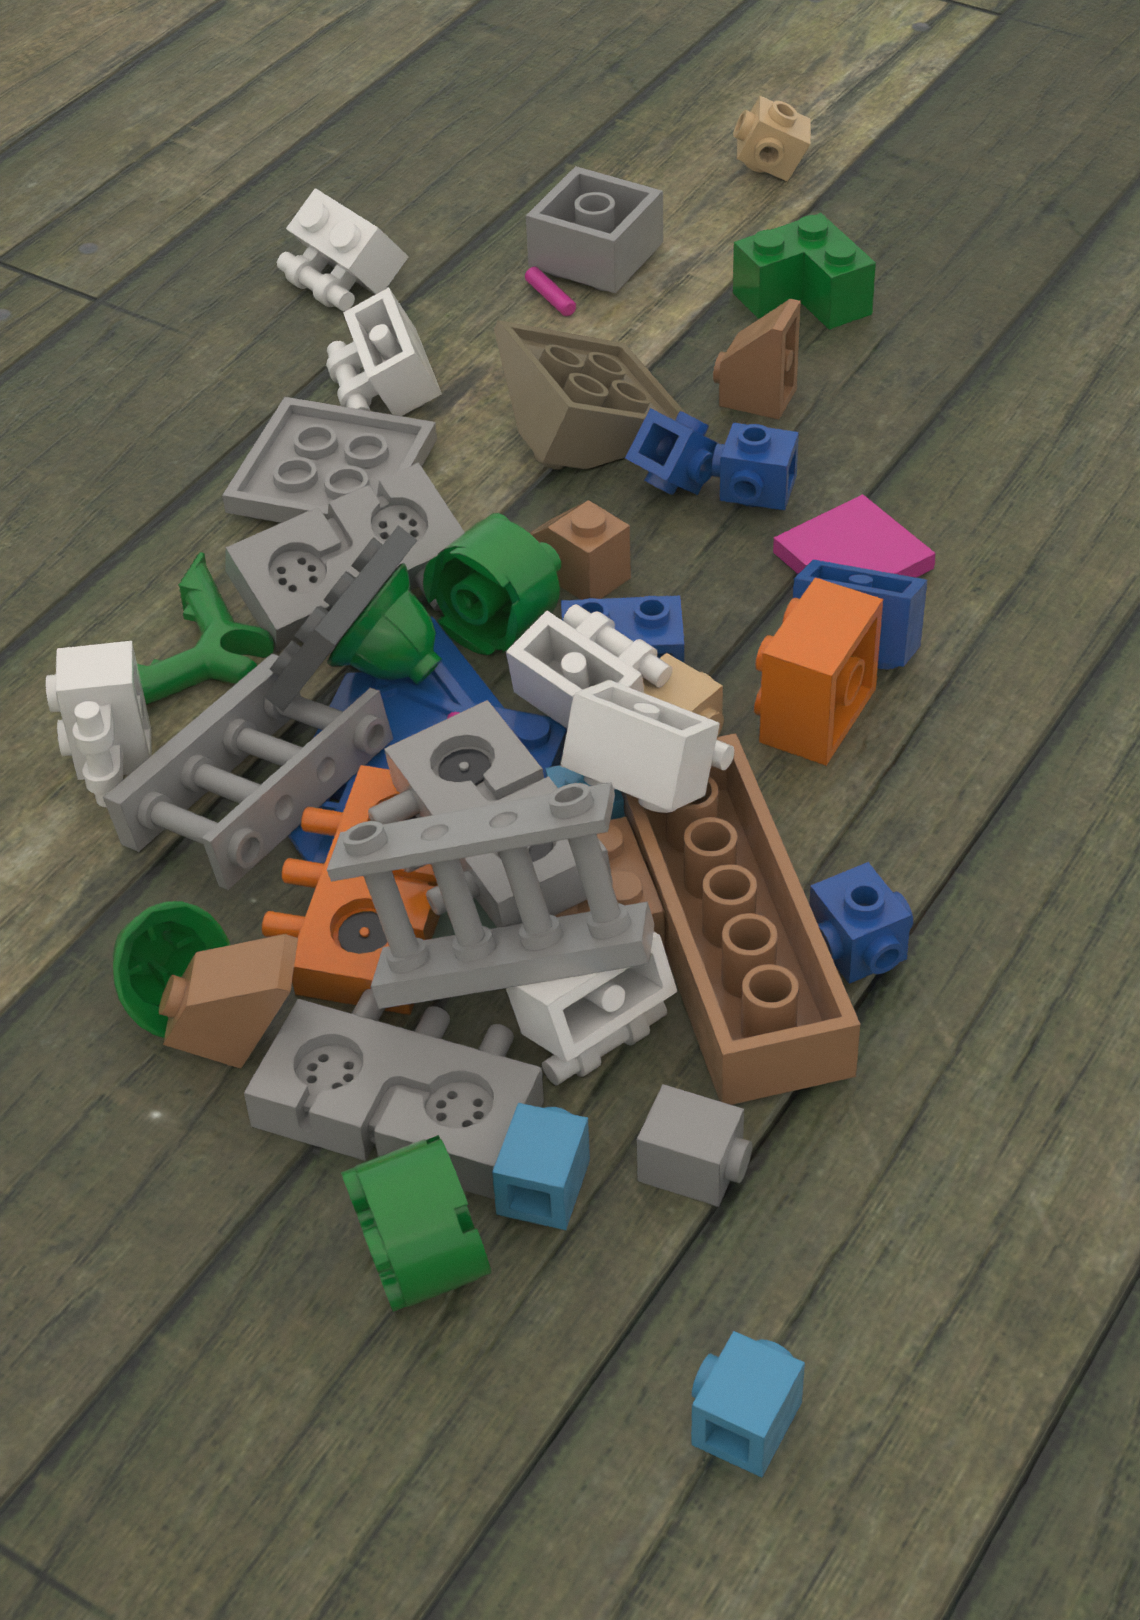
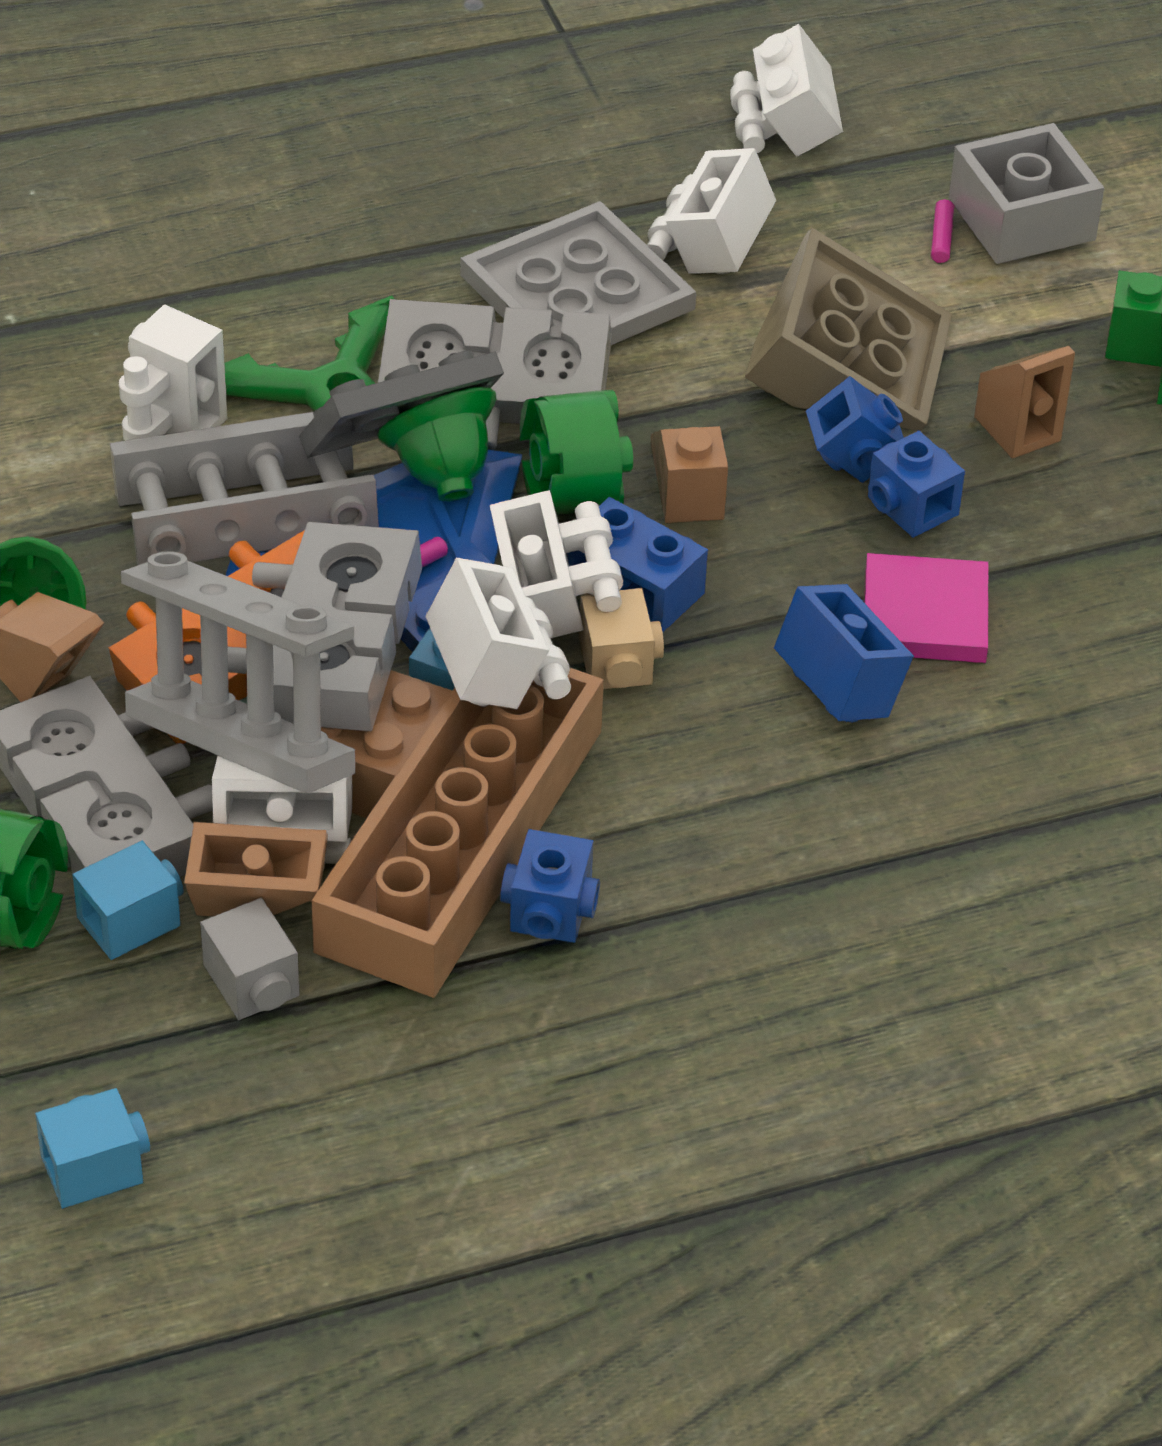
camera: 35 degrees right, 0 degrees up
orange brick [754,577,883,766] -> none
none -> medium nougat slope [184,822,328,916]

